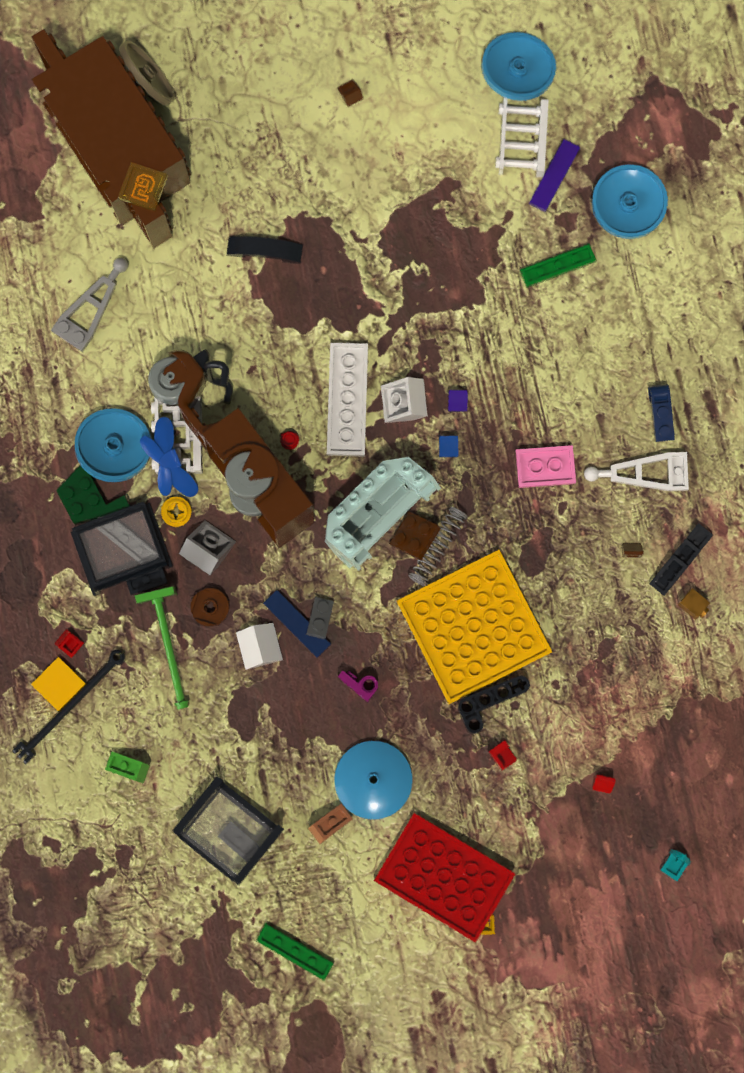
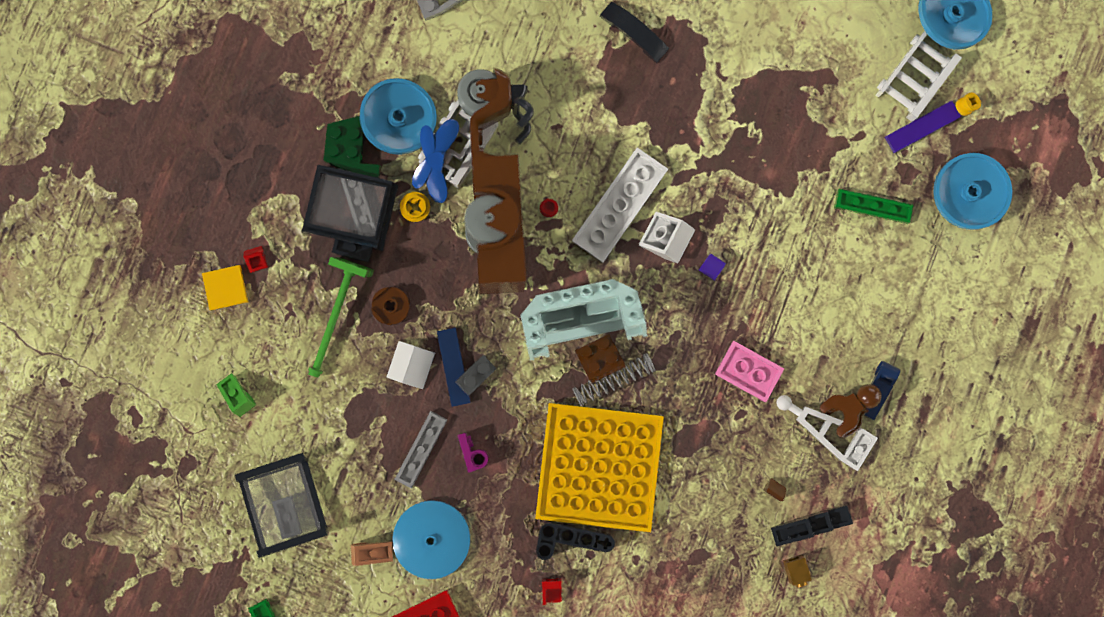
camera: 30 degrees right, 5 degrees up
black hinge [12,650,126,765] -> none
light grey slope [179,521,236,575] -> none
blue slope [439,436,458,457] -> none
none -> light grey tile [394,411,448,489]
none -> reddish brown piece [820,384,882,438]
none -> yellow wheel [956,92,981,116]

